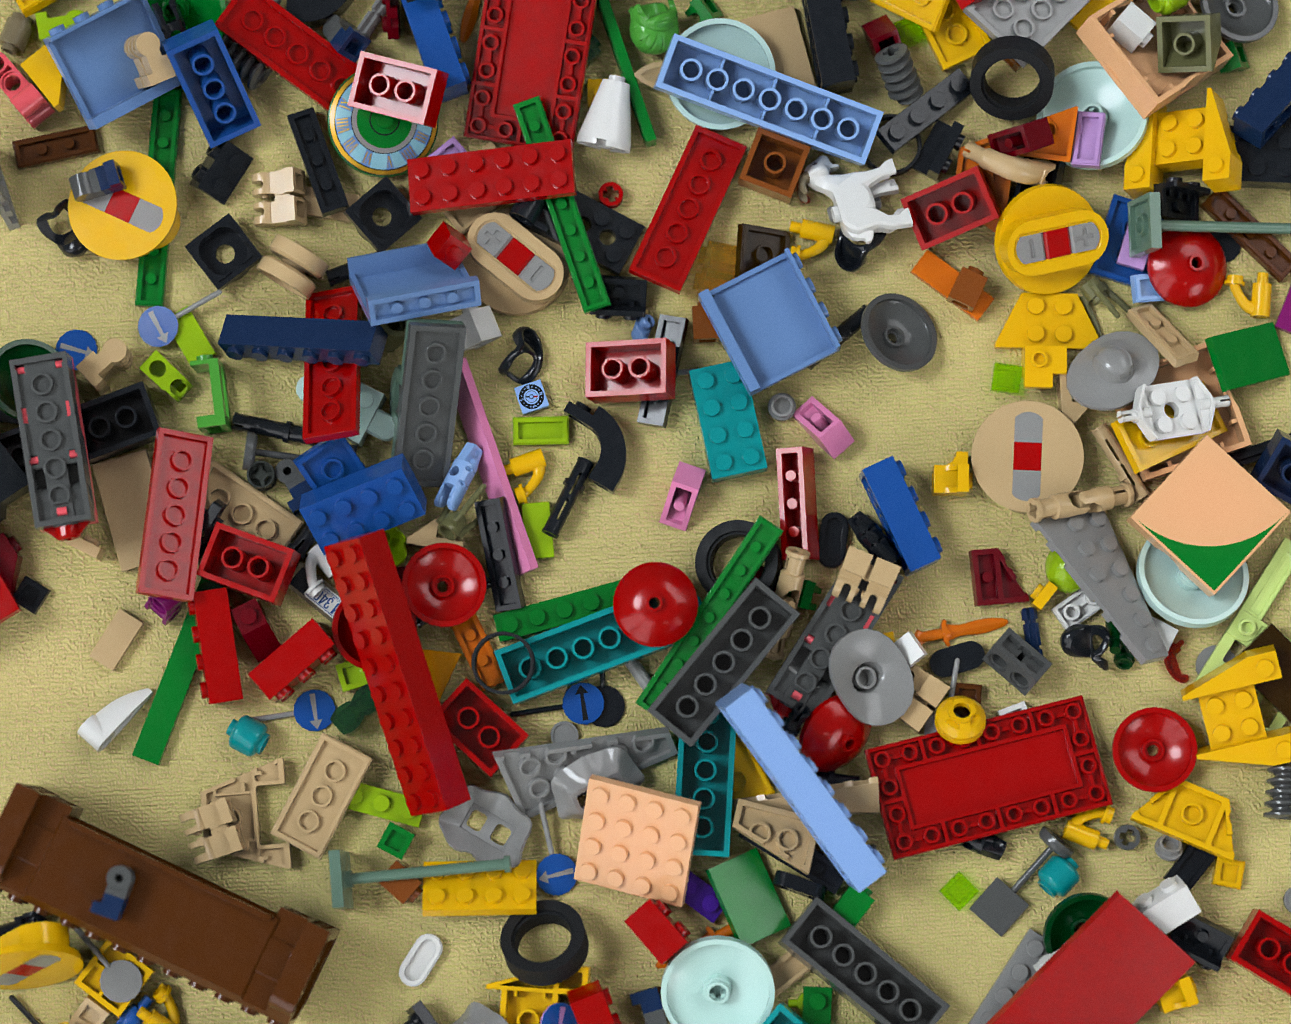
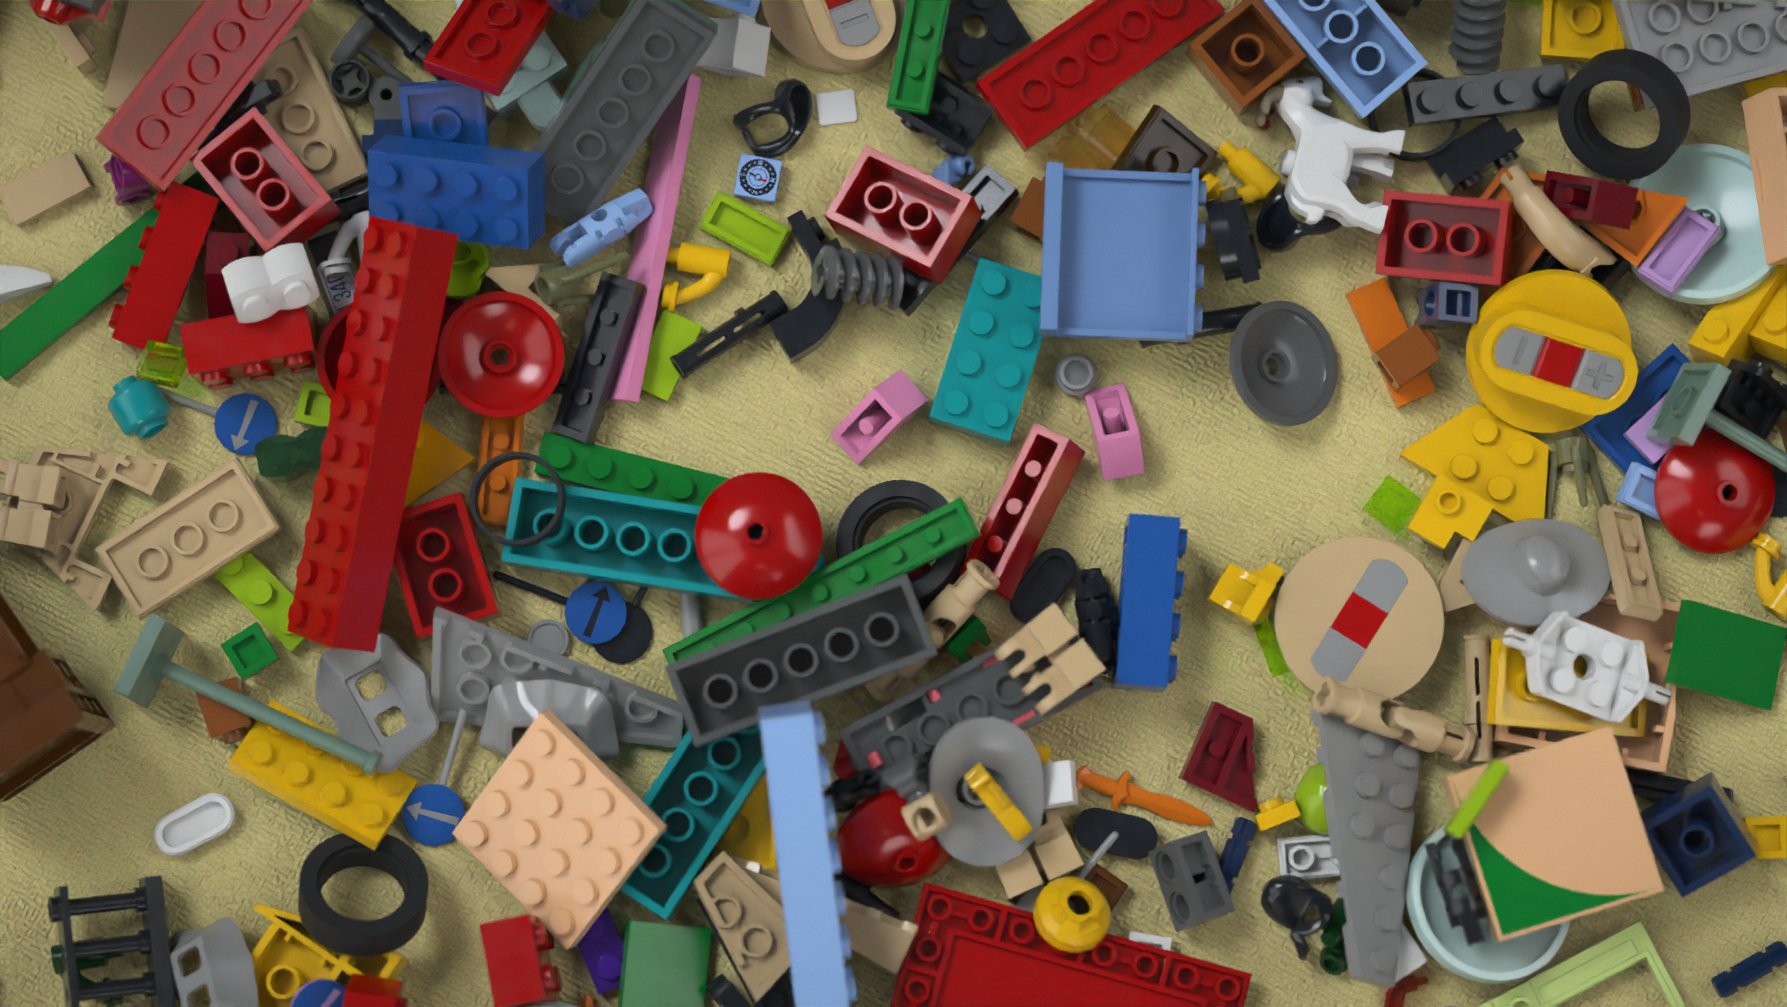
camera: 30 degrees right, 0 degrees up
none -> clear neon green tile [136,340,187,388]
none -> white brick [221,243,320,323]
none -> dark grey piece [811,245,904,310]
none -> white sticker [816,89,857,126]
none -> leg [881,753,953,841]
none -> yellow piece [964,763,1034,843]
none -> black piece [1205,186,1262,284]
none -> clear neon green tile [1253,621,1289,678]
none -> dark blue leg [1414,282,1479,330]
none -> black hinge [1424,837,1488,947]
none -> lime tile [1442,758,1509,839]

